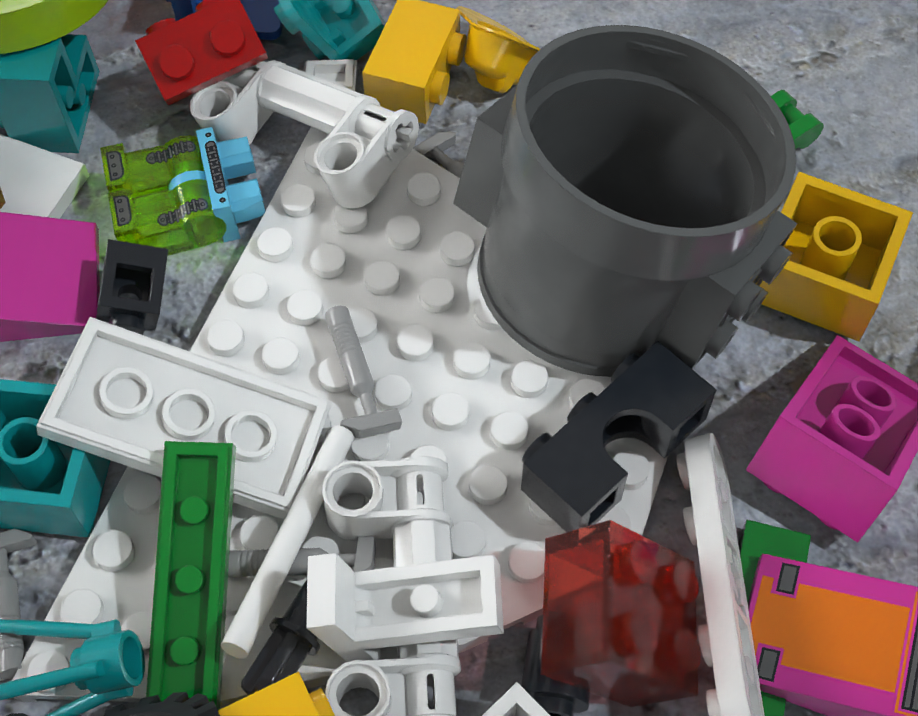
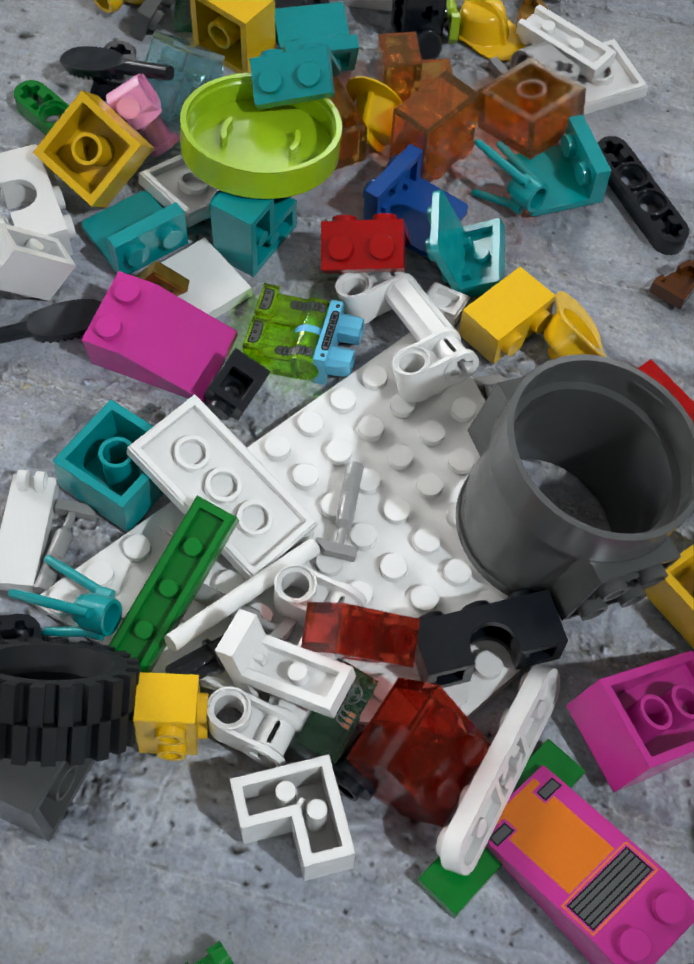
camera: 25 degrees right, 0 degrees up
none -> clear green leg [297,661,379,764]
none -> clear red brick [301,602,420,668]

